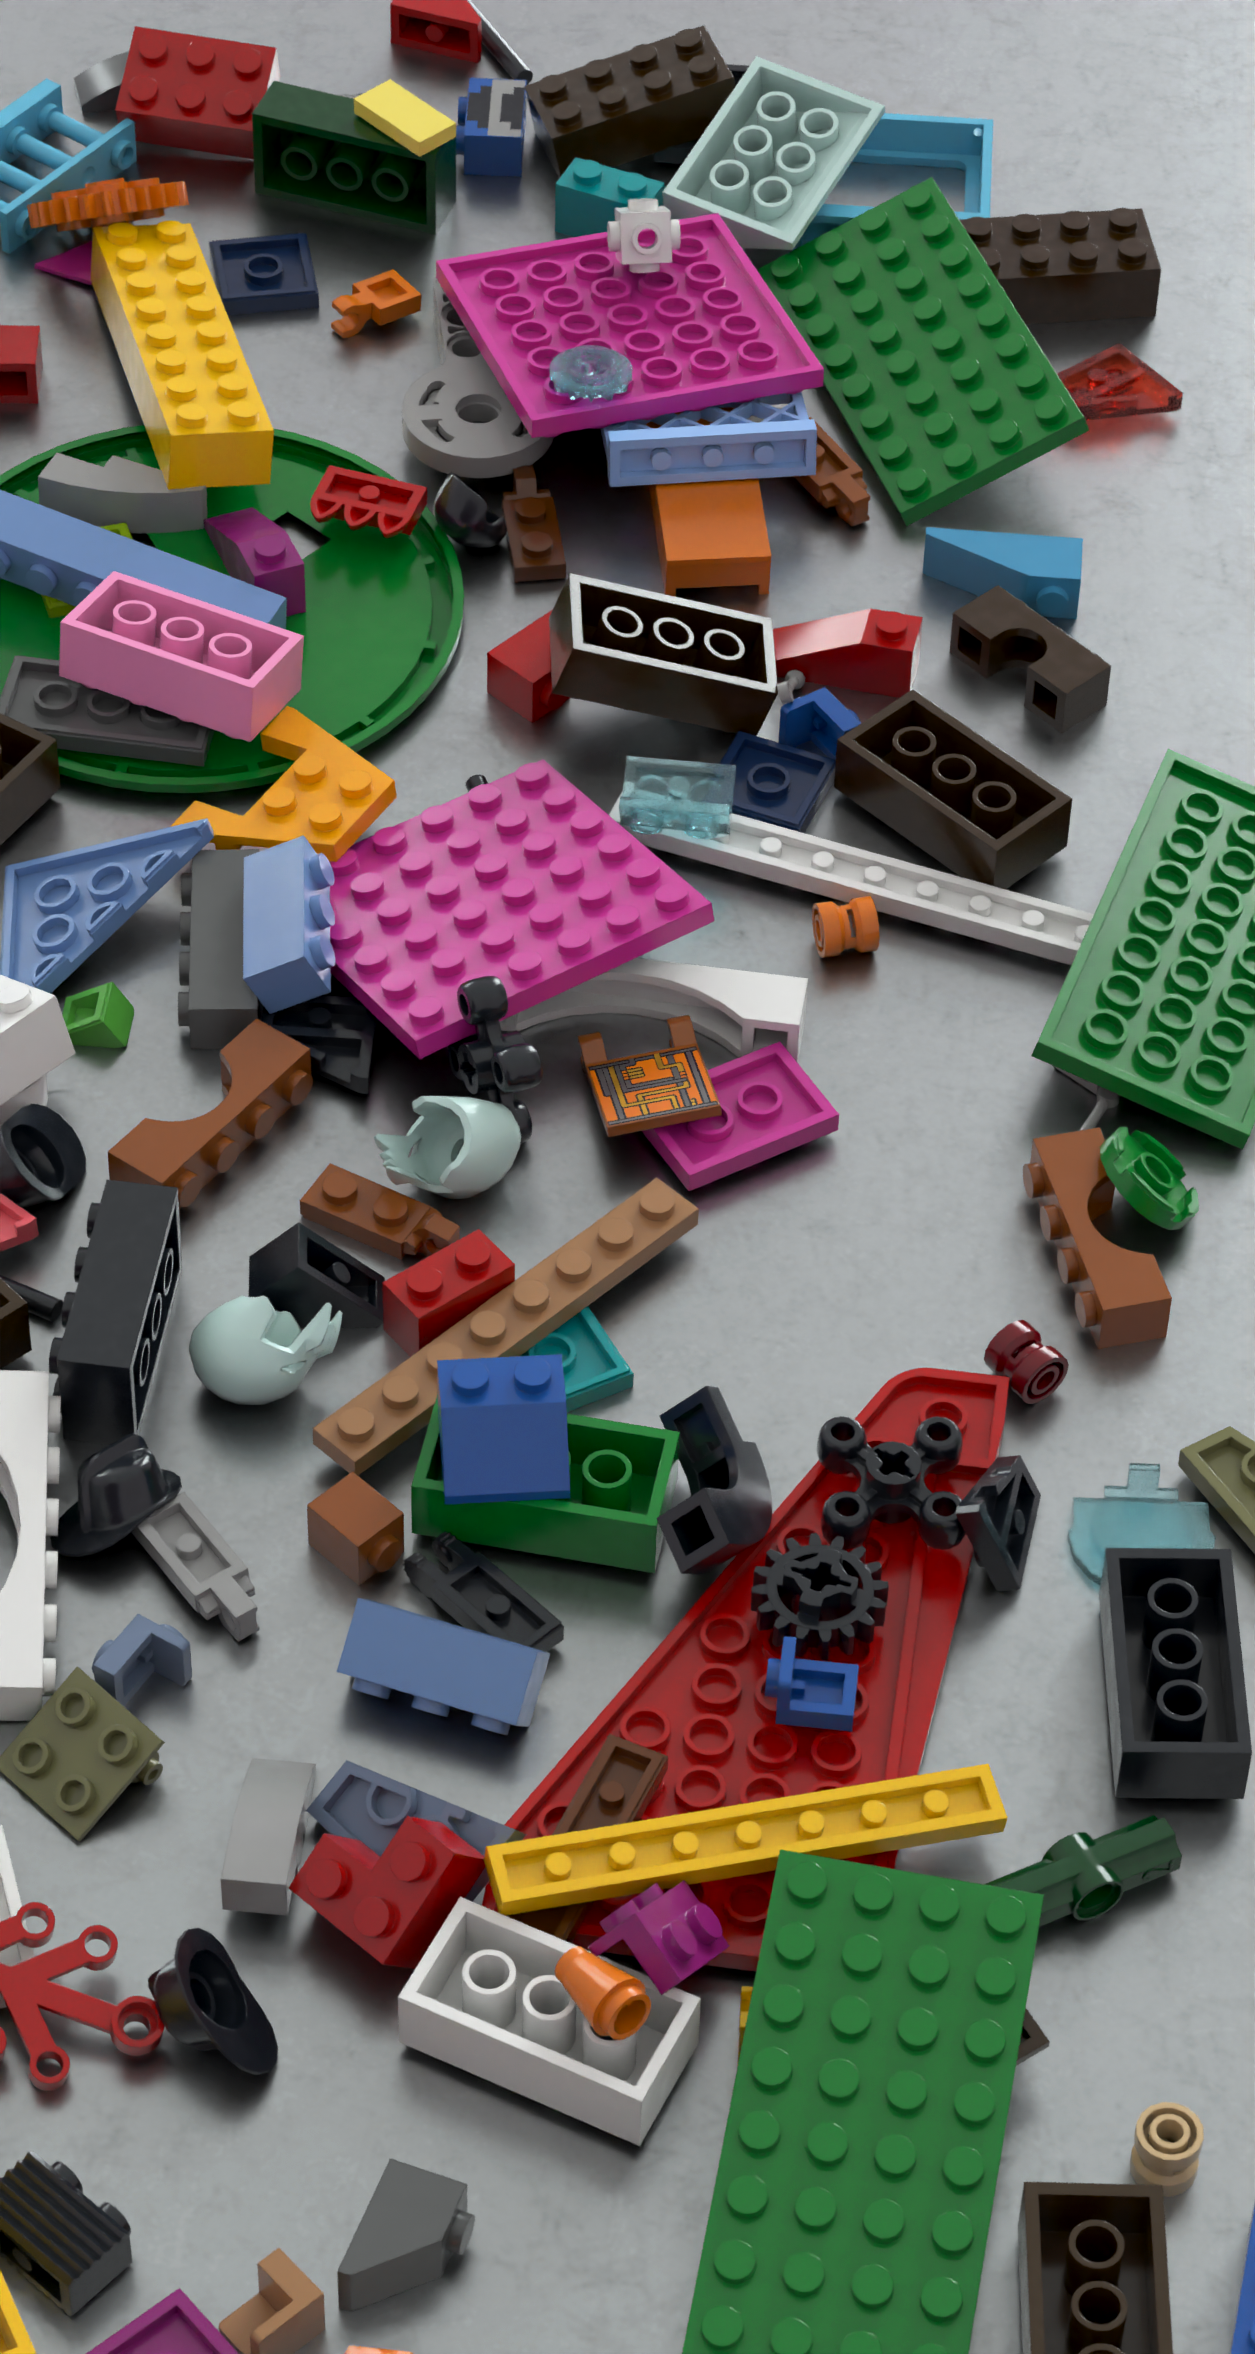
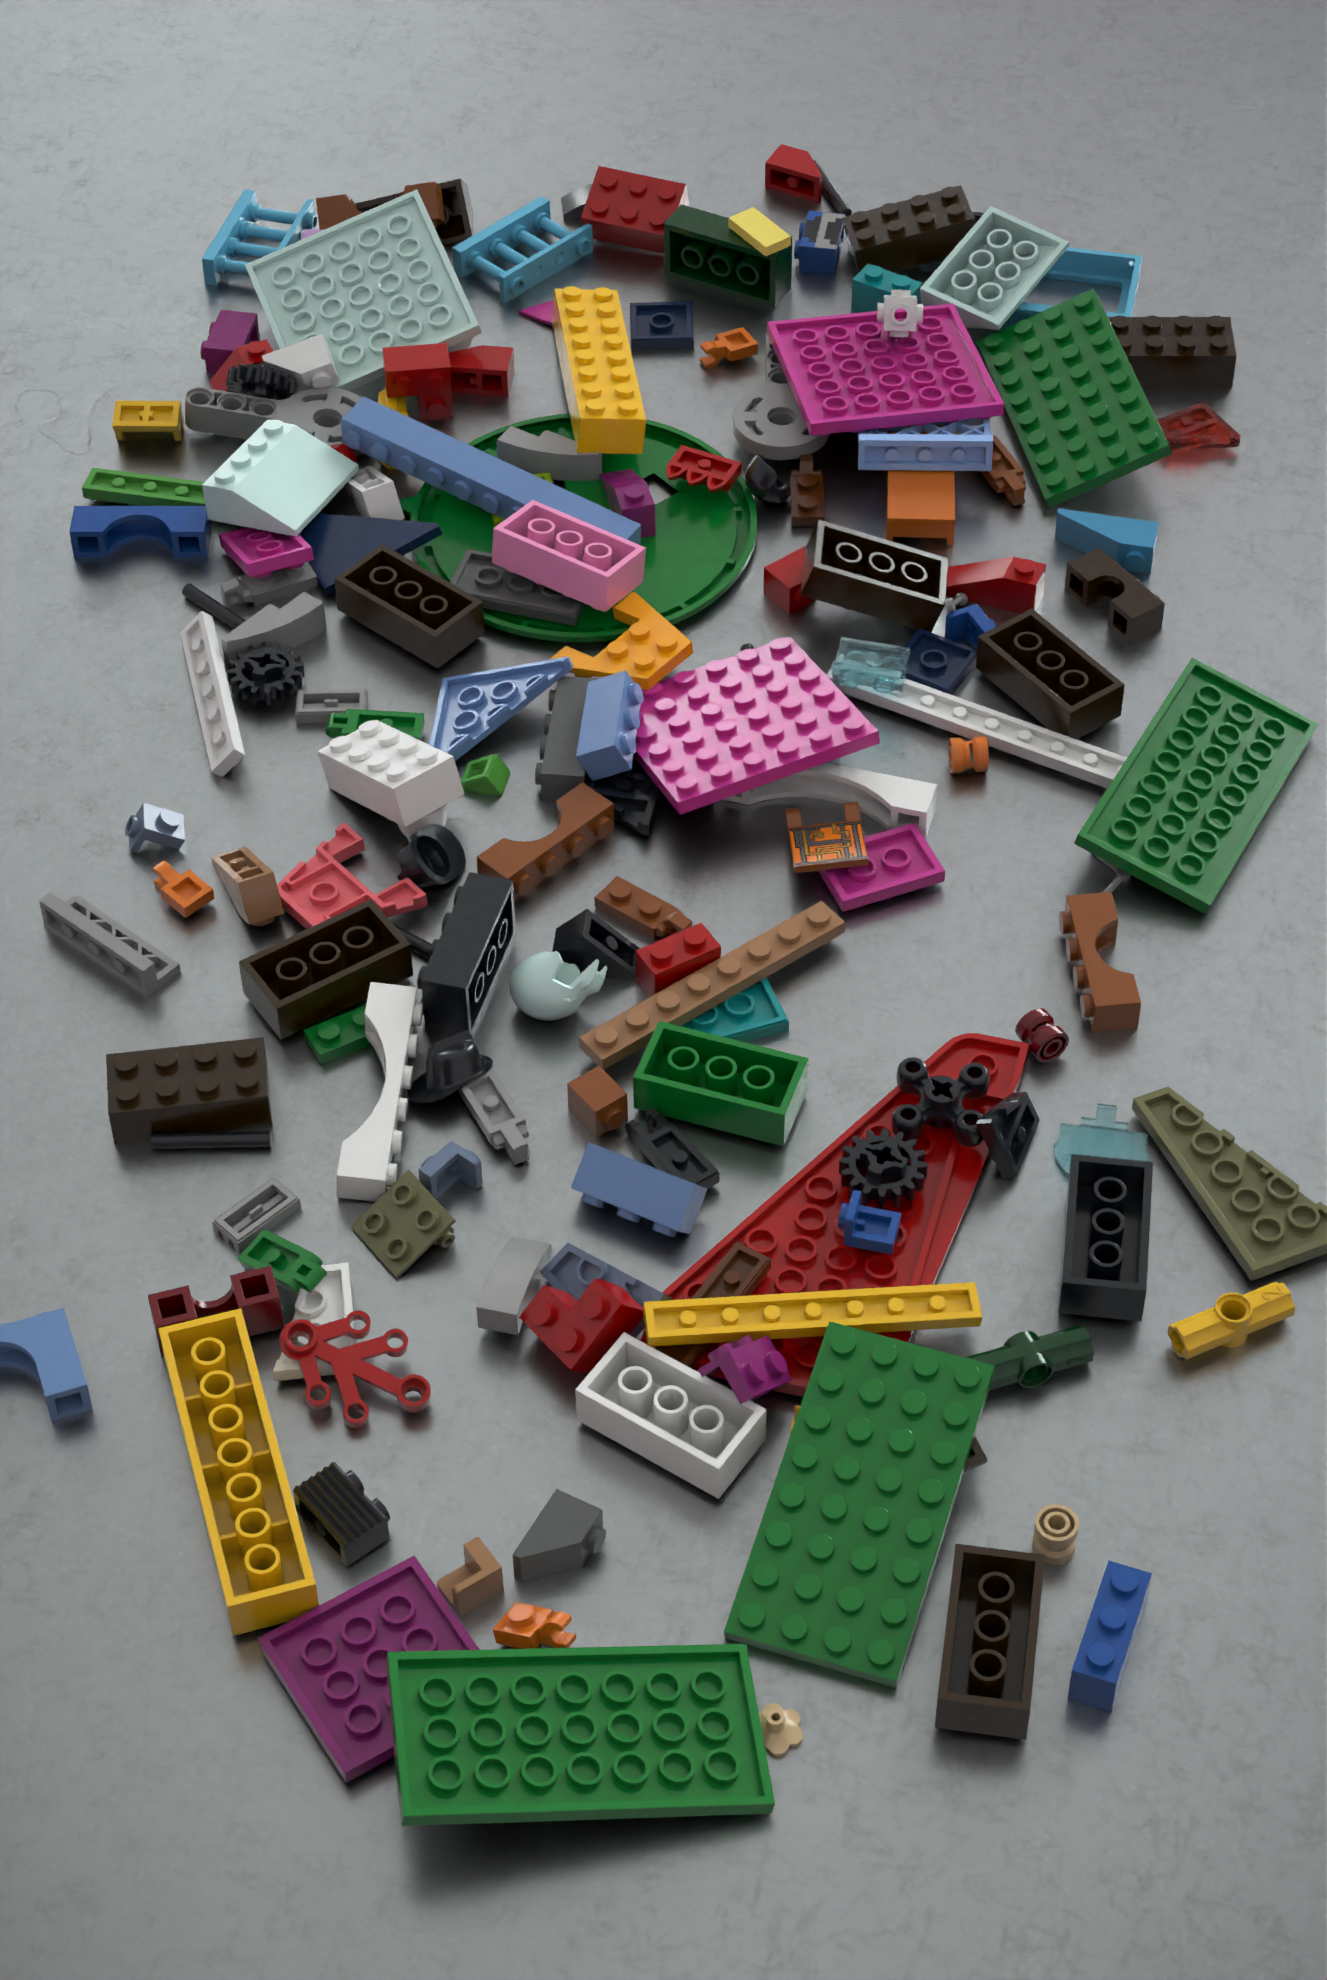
camera: 10 degrees right, 0 degrees up
orange gear [27,177,189,232] -> none
black piece [148,1928,278,2075] -> none
light aqua helmet [374,1096,521,1199] -> none
blue slope [437,1354,570,1504] -> none
black gear [448,976,543,1144] -> none
clear light blue gear [549,345,632,402] -> none
orange cone [555,1946,651,2040] -> none
black arch [656,1386,772,1575] -> none
green tile [1100,1127,1199,1230] -> none

